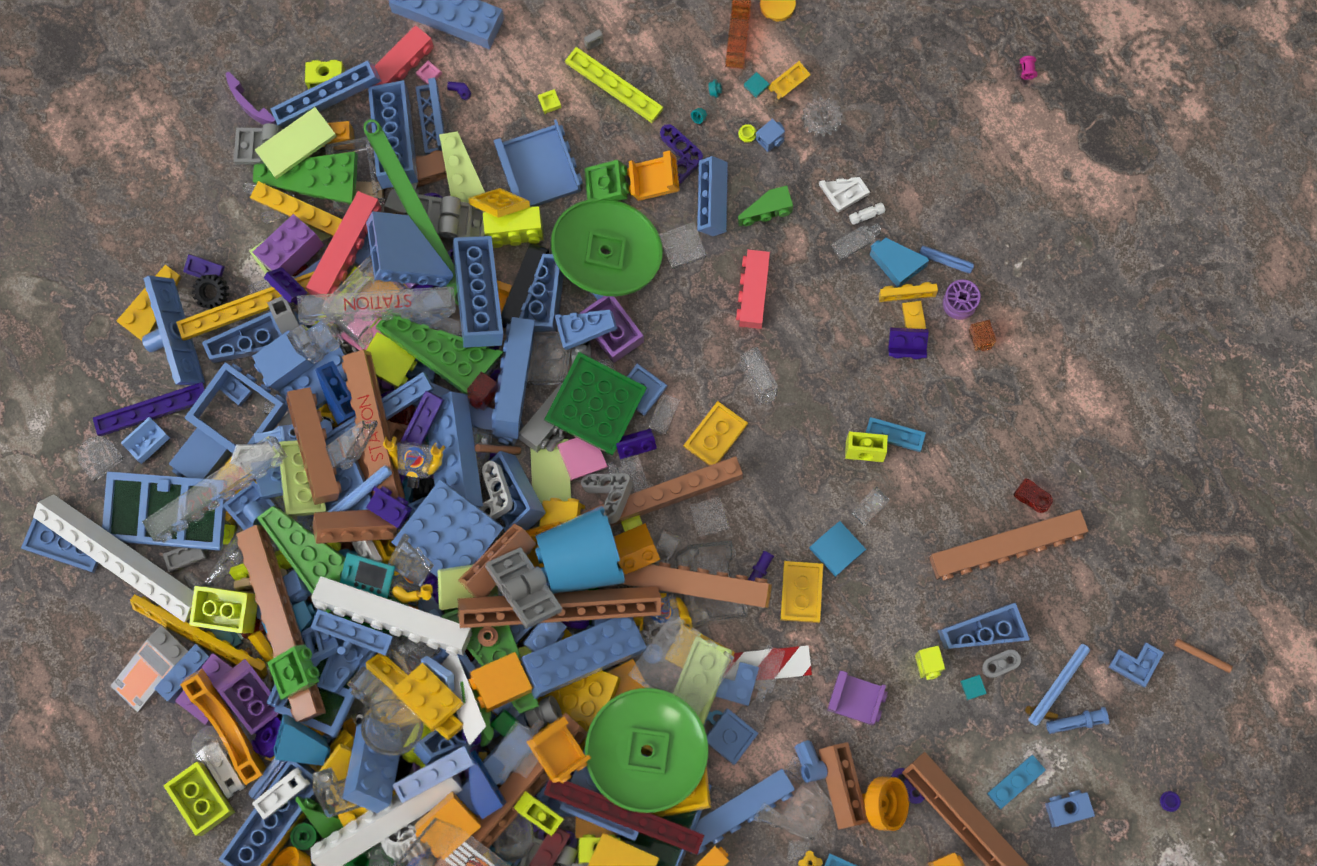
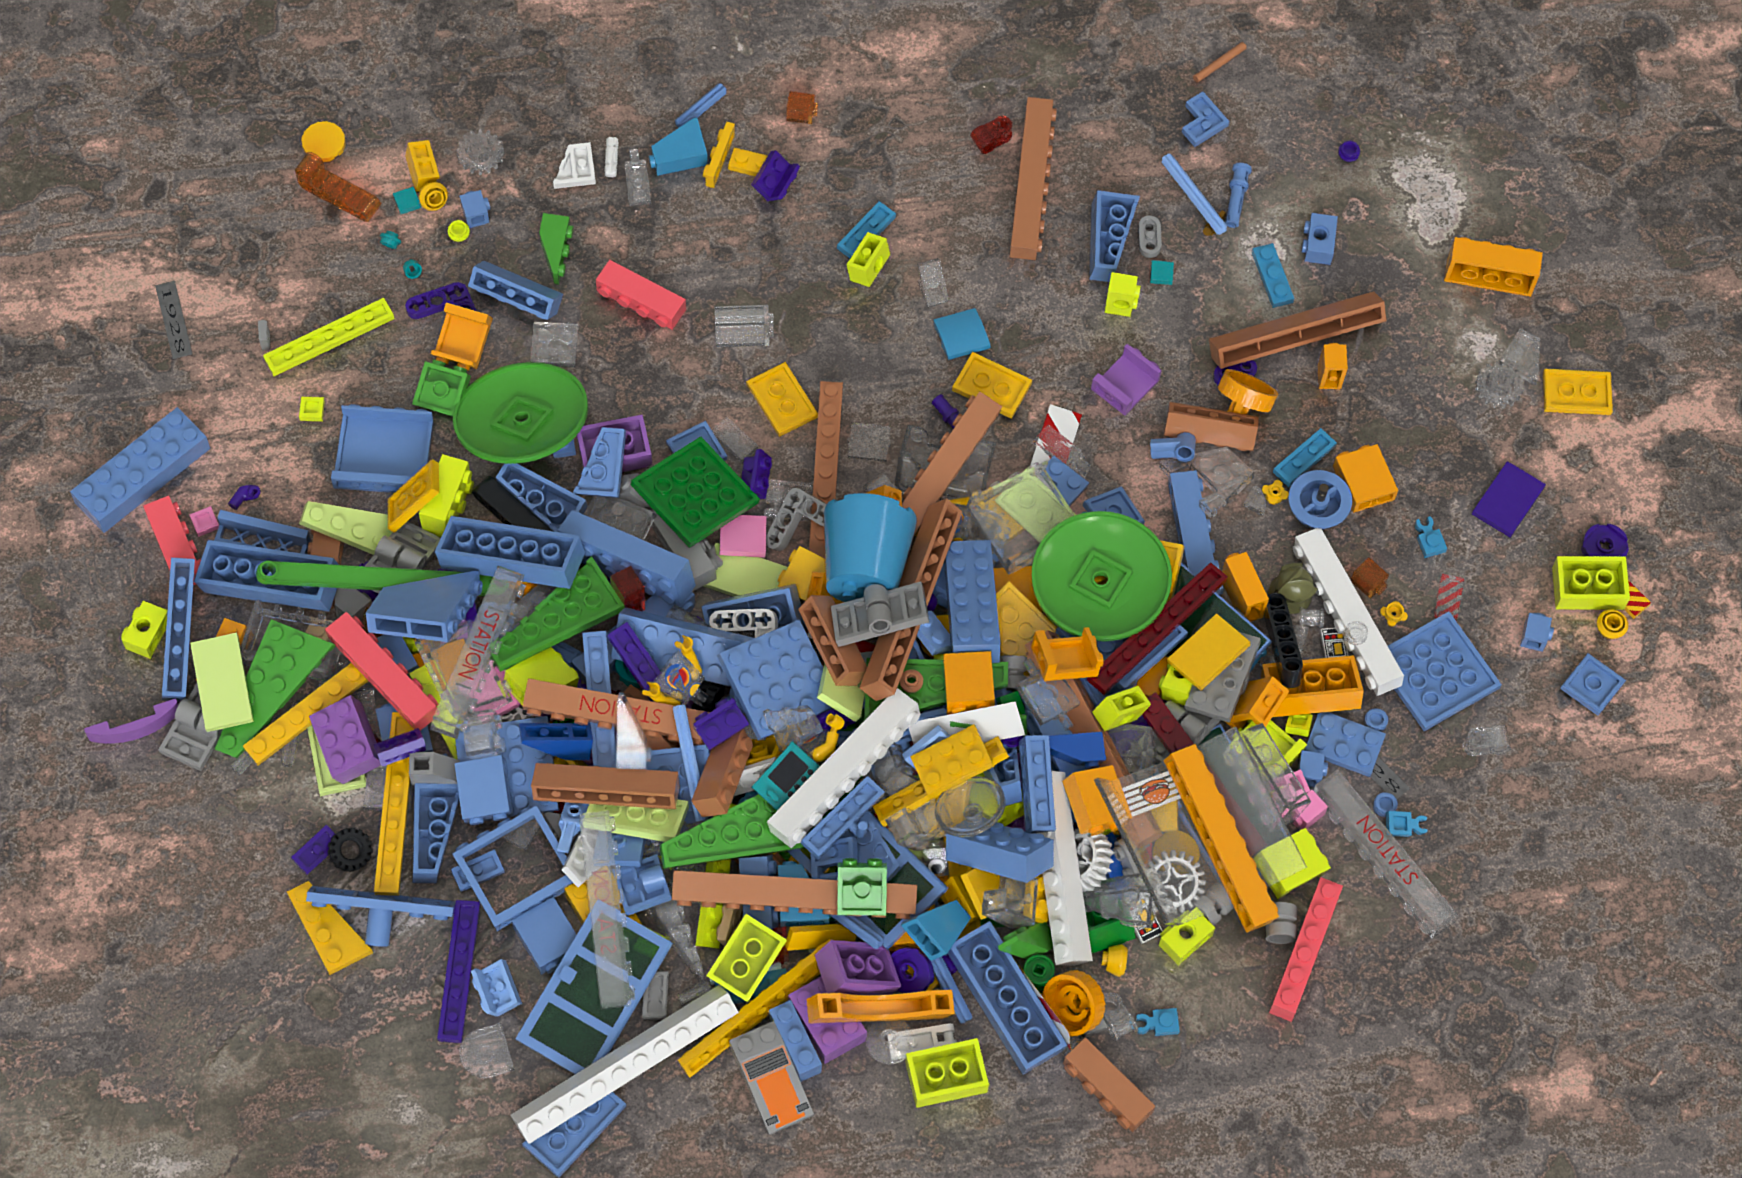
camera: 75 degrees left, 10 degrees down
white plate [252,767,311,820] -> none
nougat bar [475,444,521,454] -> none
medium lavender wheel [943,280,980,320] -> none
none -> yellow cone [419,182,448,211]

